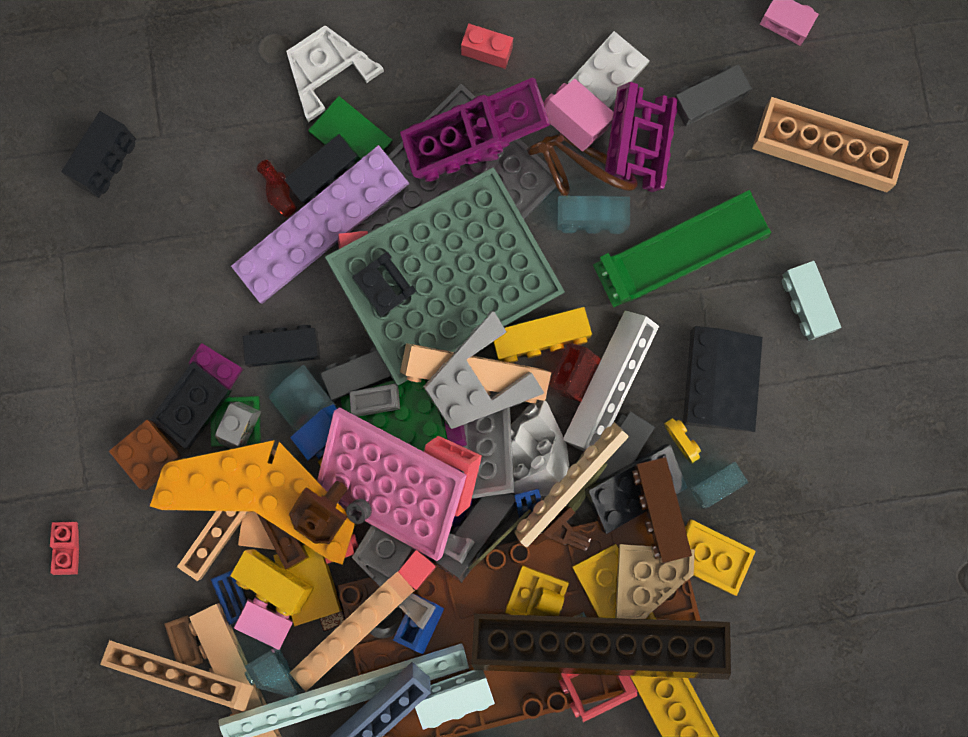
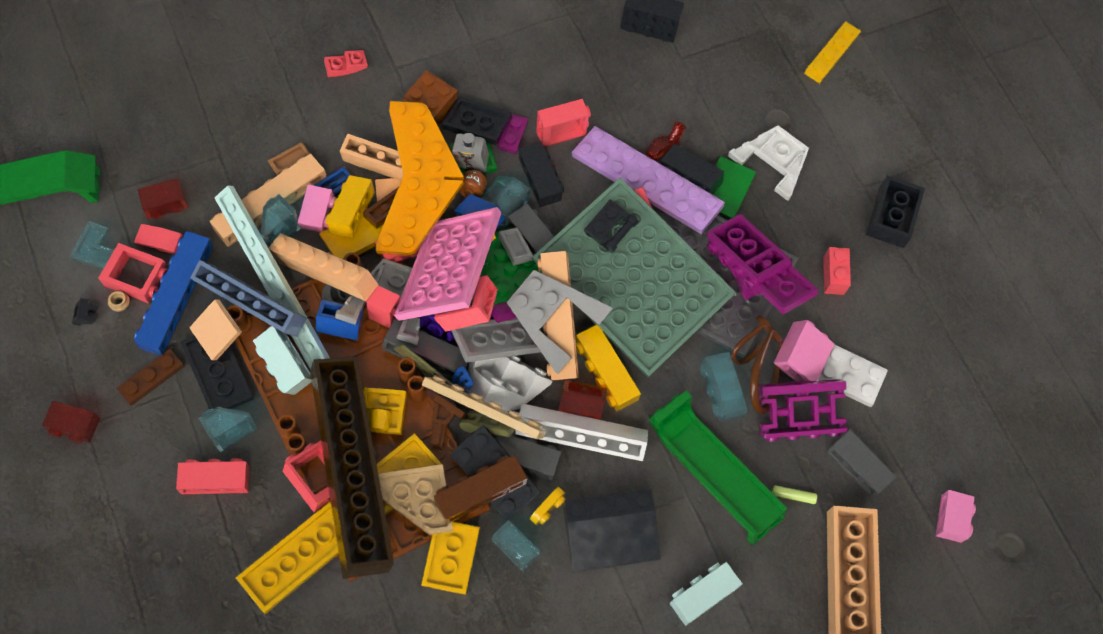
camera: 70 degrees right, 15 degrees down
light nougat brick [100,640,254,711] -> none
reddish brown piece [289,481,347,544] -> none
dark grey bush [346,498,372,524] -> none
none -> dark orange head [459,170,487,198]
none -> coral window [536,99,591,147]
none -> yellowish green piece [772,485,817,504]

